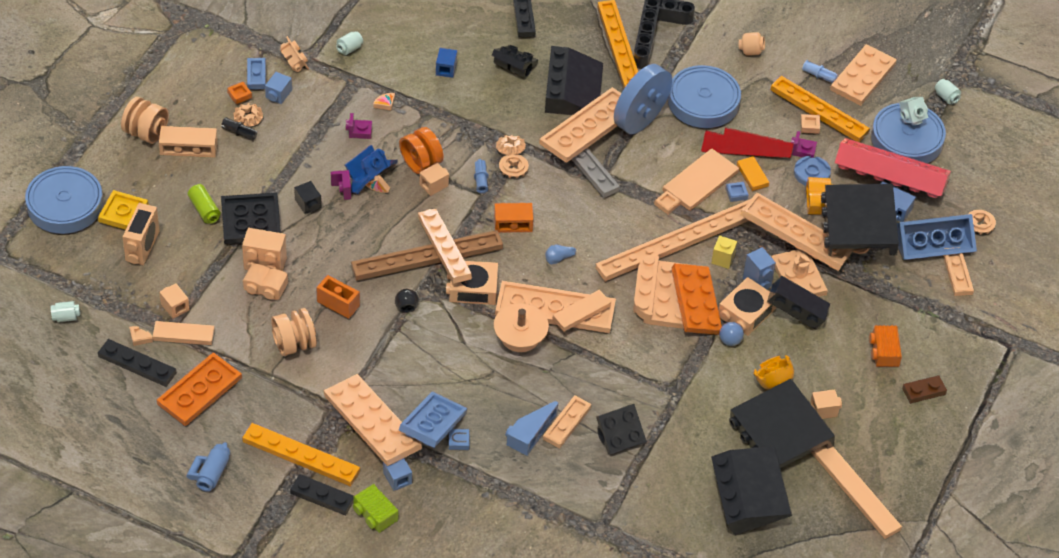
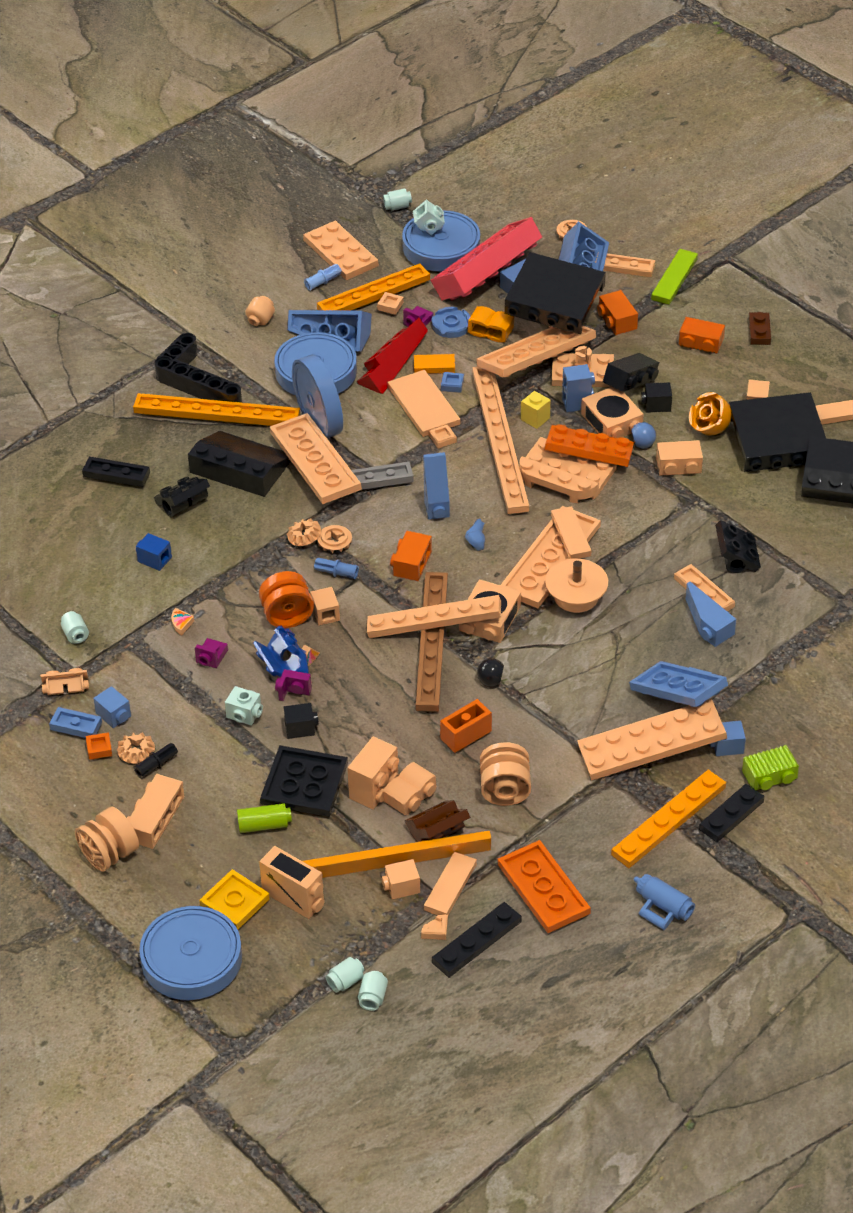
camera: 65 degrees left, 5 degrees down
none -> light aqua brick [225,686,263,725]
none -> medium blue wedge [288,310,372,352]
none -> light orange tile [303,831,491,878]
none -> light aqua brick [325,957,364,993]
none -> reddish brown brick [405,800,471,842]
none -> medium blue slope [423,452,450,520]
none -> orange brick [597,290,638,335]
none -> black brick [641,382,672,413]
none -> lime tile [651,249,698,305]
none -> light nougat brick [656,440,703,476]

